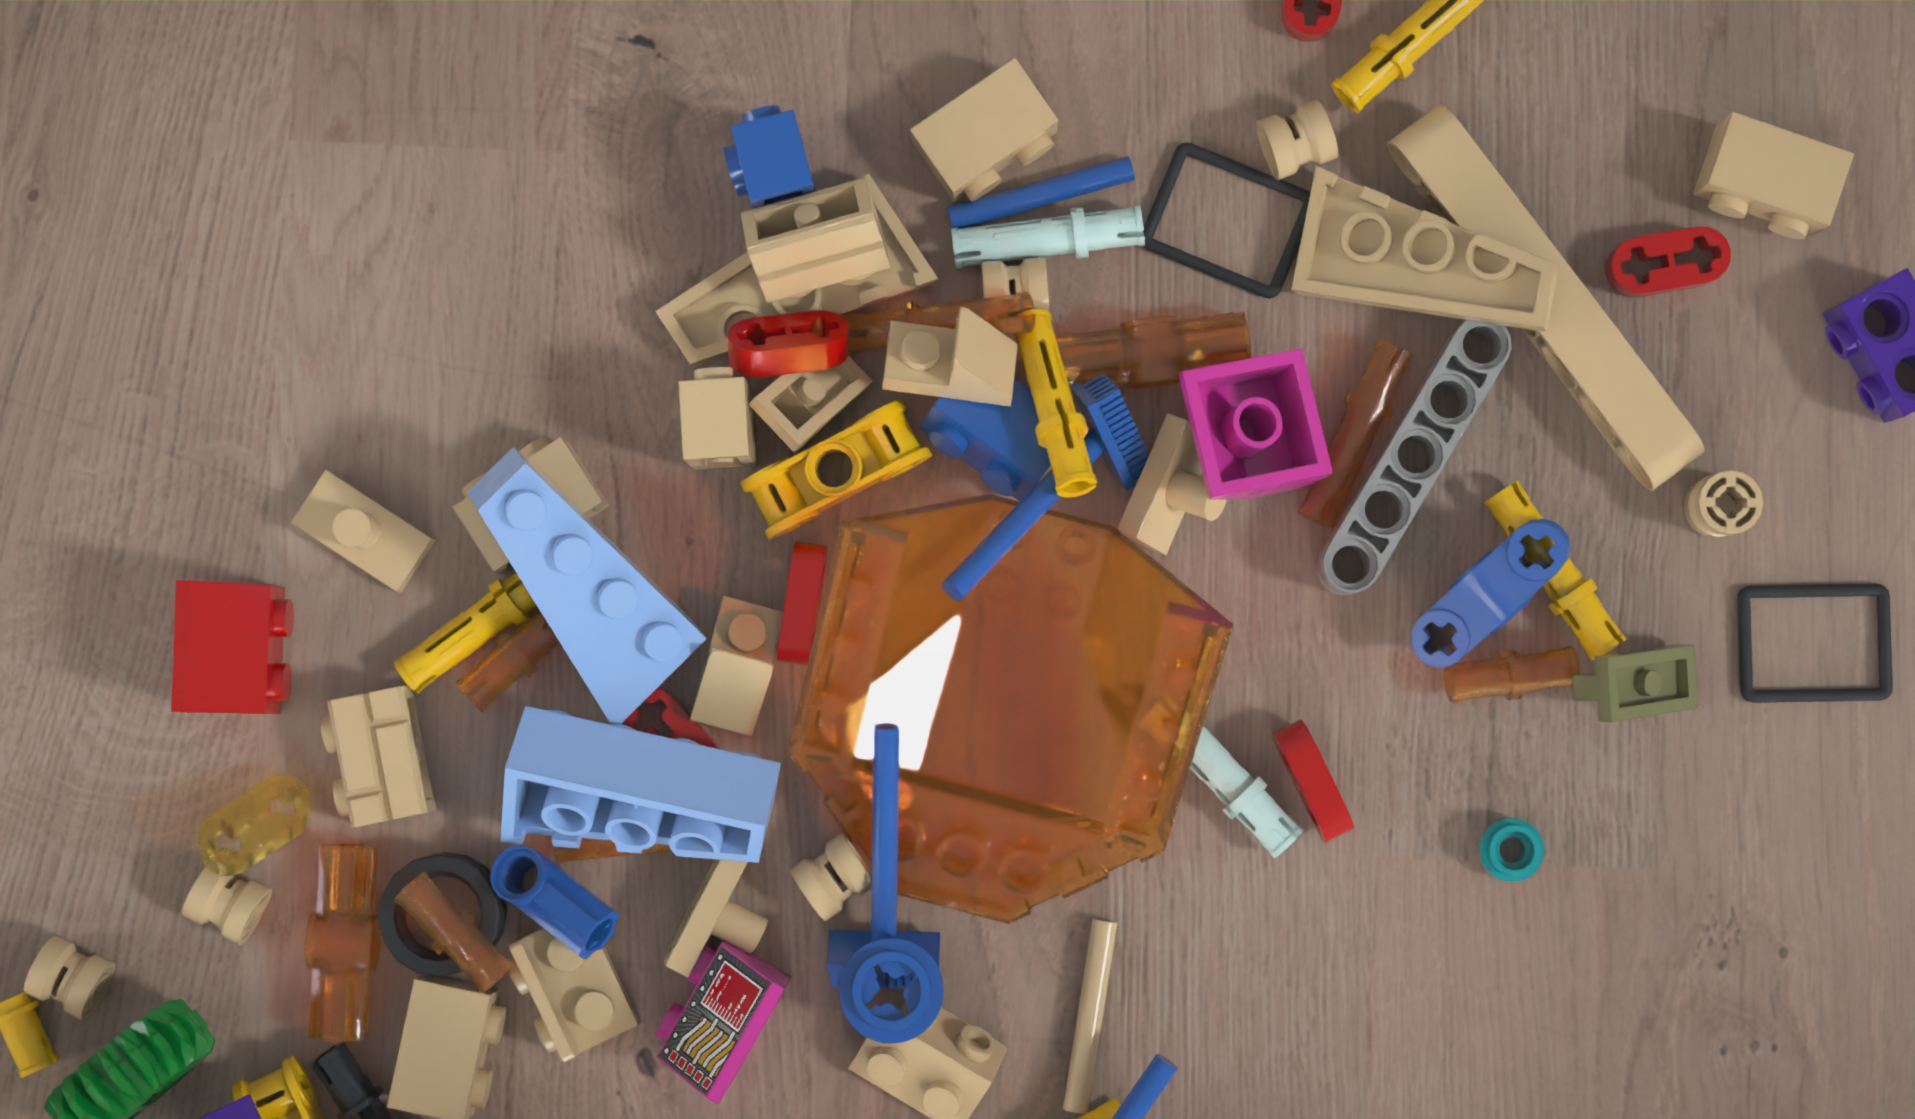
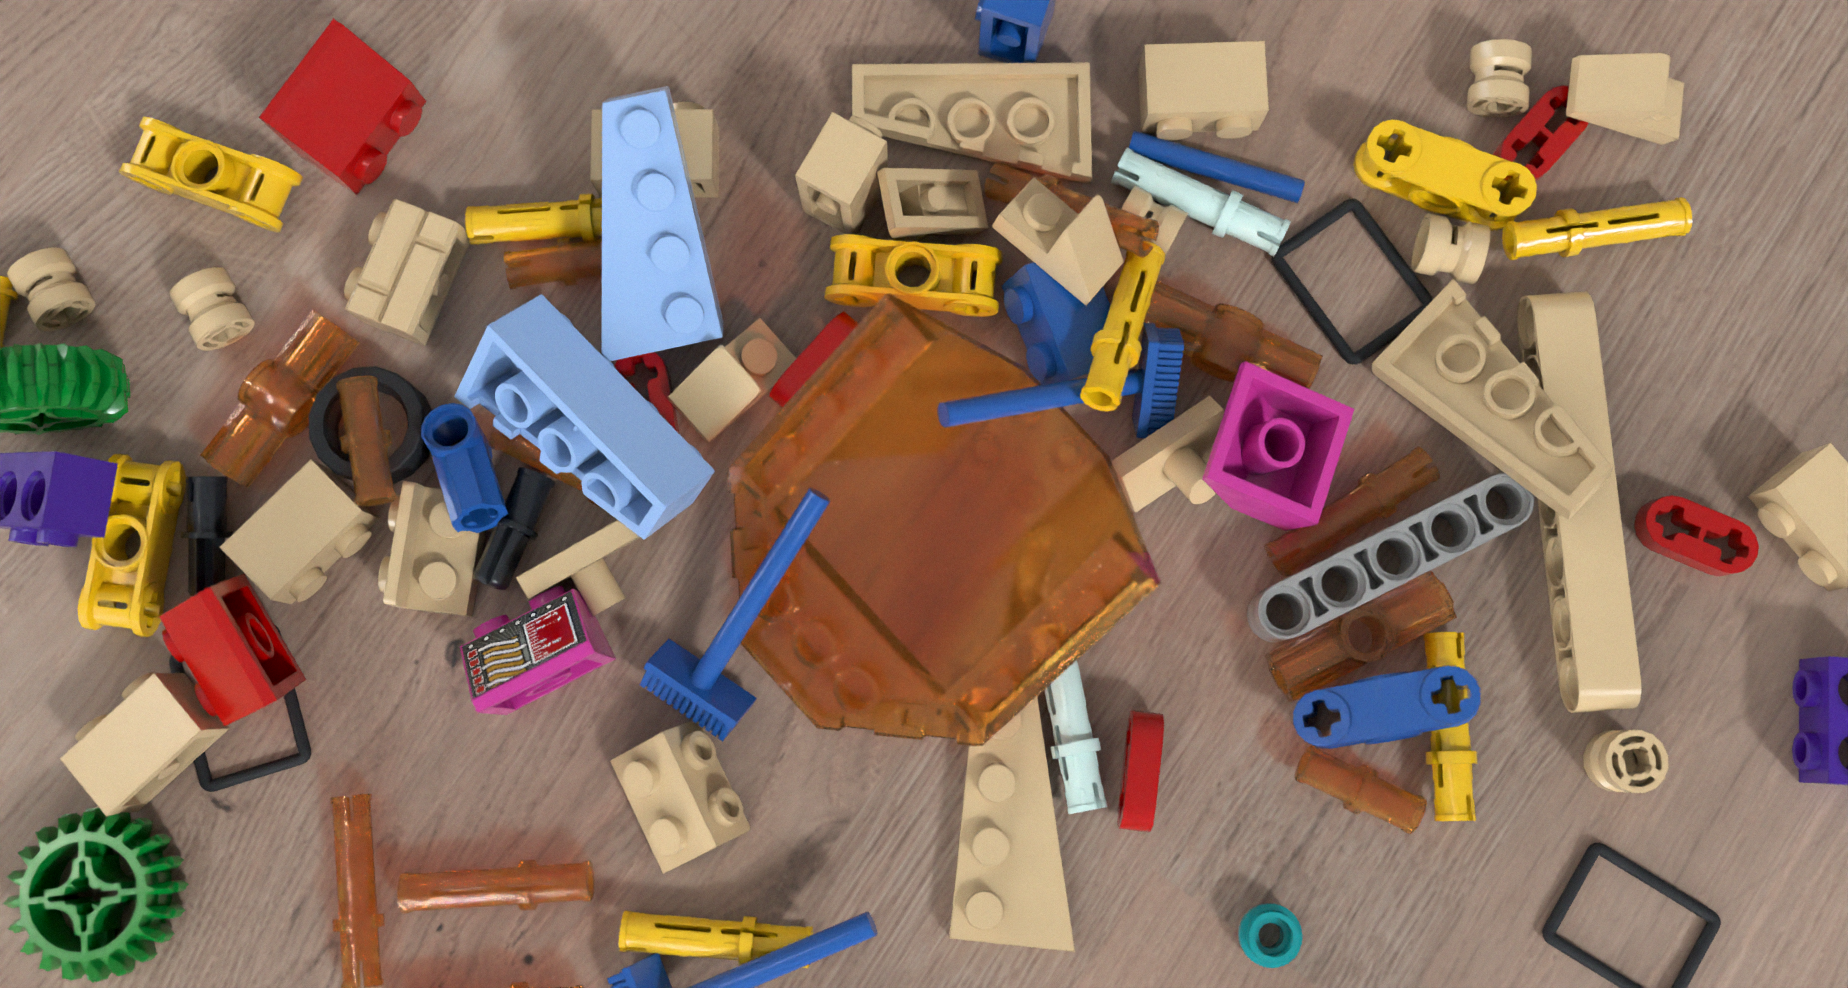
camera: 30 degrees right, 5 degrees down
clear yellow beam [198,774,312,876] -> none
tan tile [291,470,436,593] -> none
red beam [728,310,849,377] -> none
tan brick [740,177,891,303] -> none
tan wheel [789,832,872,922] -> none
blue gear [839,938,944,1044] -> none
tan bar [1063,918,1118,1114] -> none
olive plate [1572,644,1698,722] -> none
none -> yellow piece [119,116,303,232]
none -> black axle [474,467,555,590]
none -> tan wing [949,686,1075,952]
none -> clear orange piece [1264,571,1457,702]
none -> yellow piece [1353,119,1537,231]

